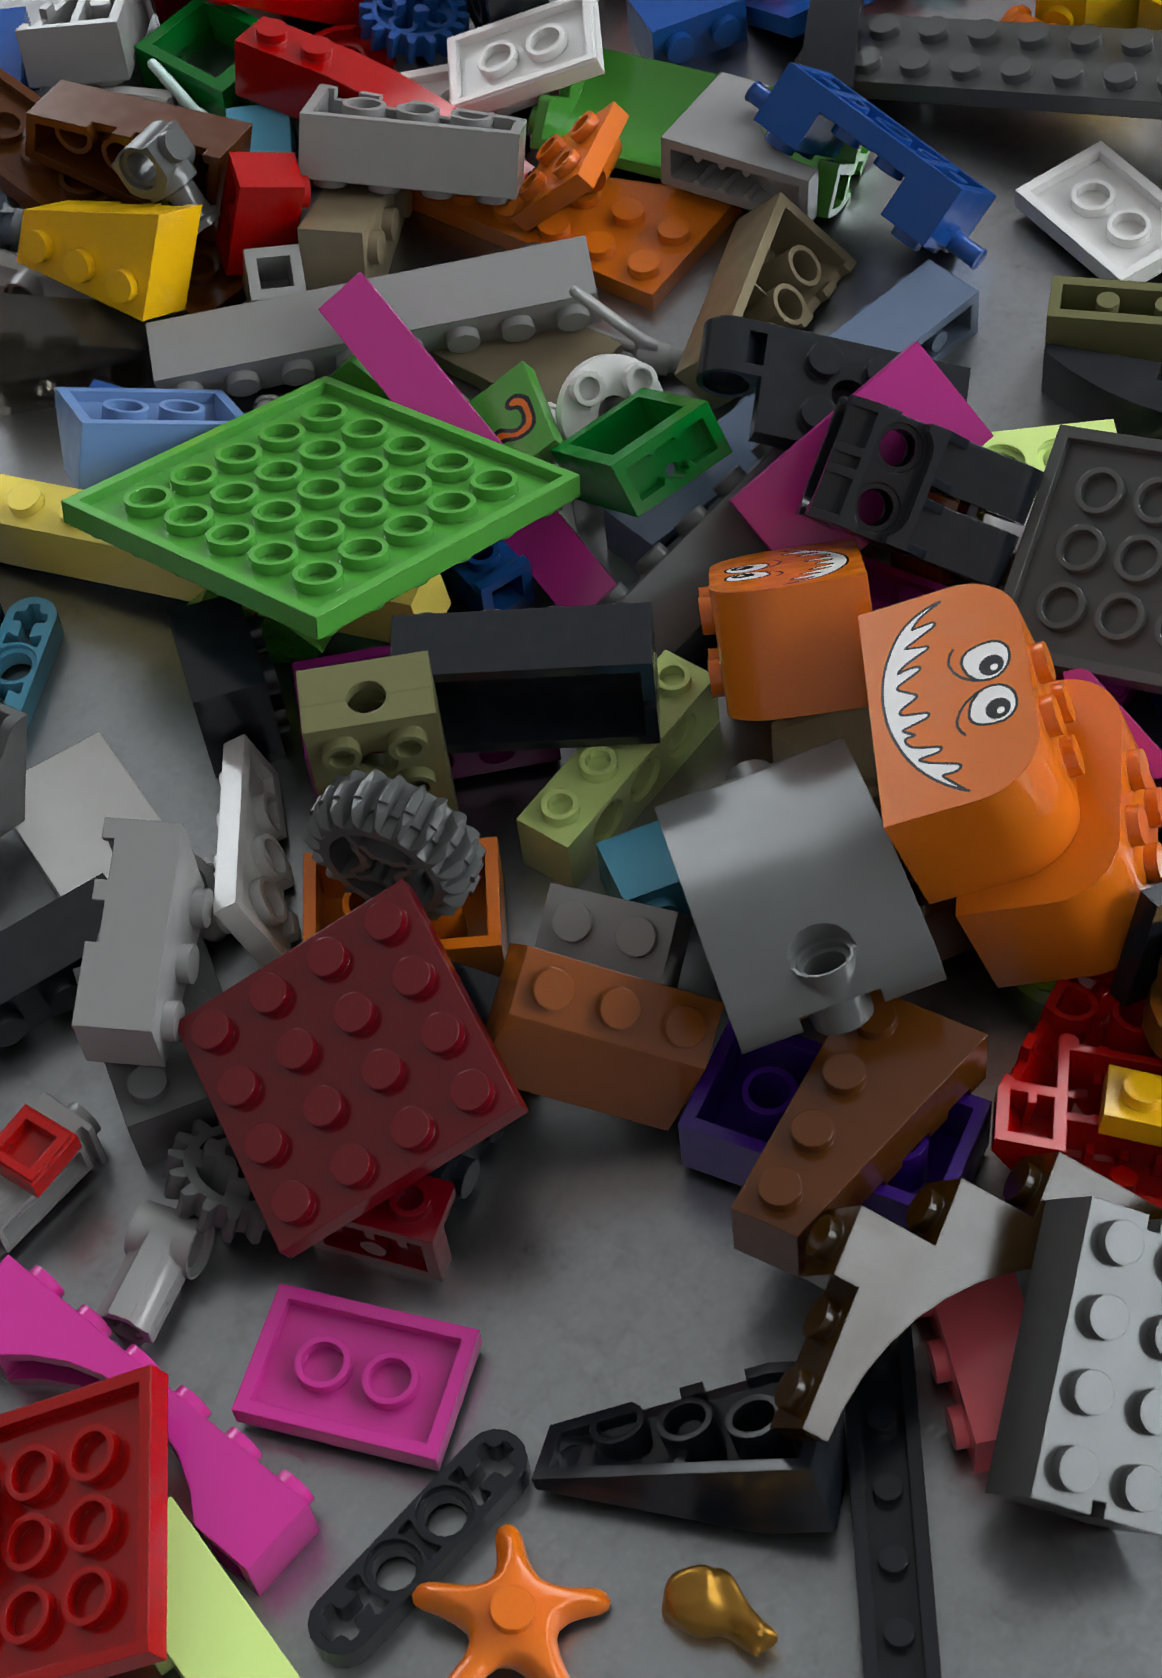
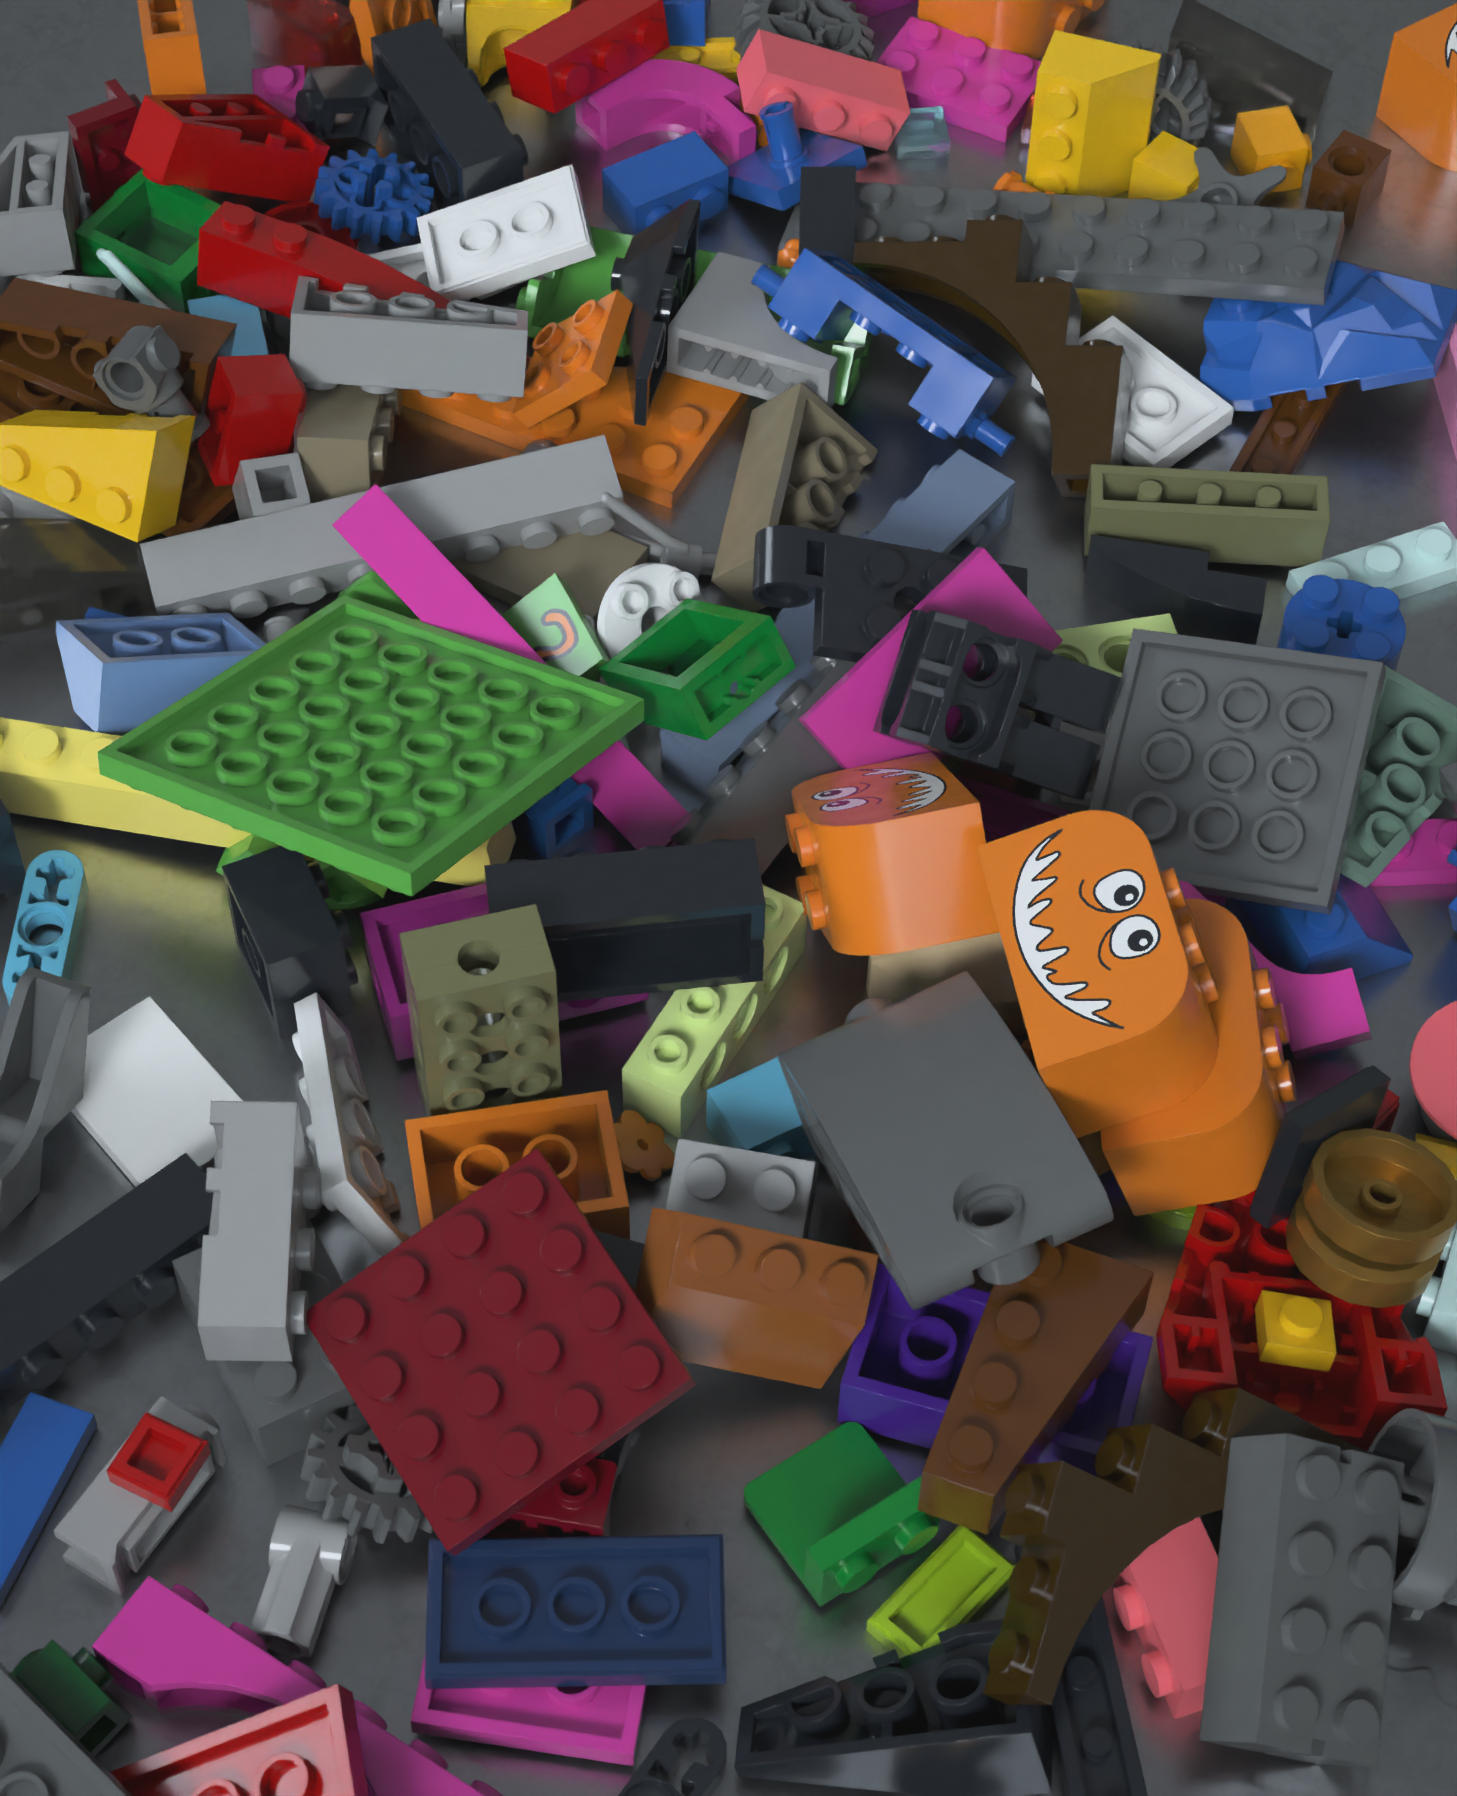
camera: 15 degrees left, 0 degrees up
dark grey gear [305,769,486,920] -> none
none -> dark blue tile [425,1534,727,1689]
none -> black wedge [611,199,701,426]
none -> orange plant [614,1110,675,1181]
none -> green bracket [743,1422,940,1607]
none -> dark brown arch [853,215,1132,497]
none -> lime tile [866,1525,1016,1659]

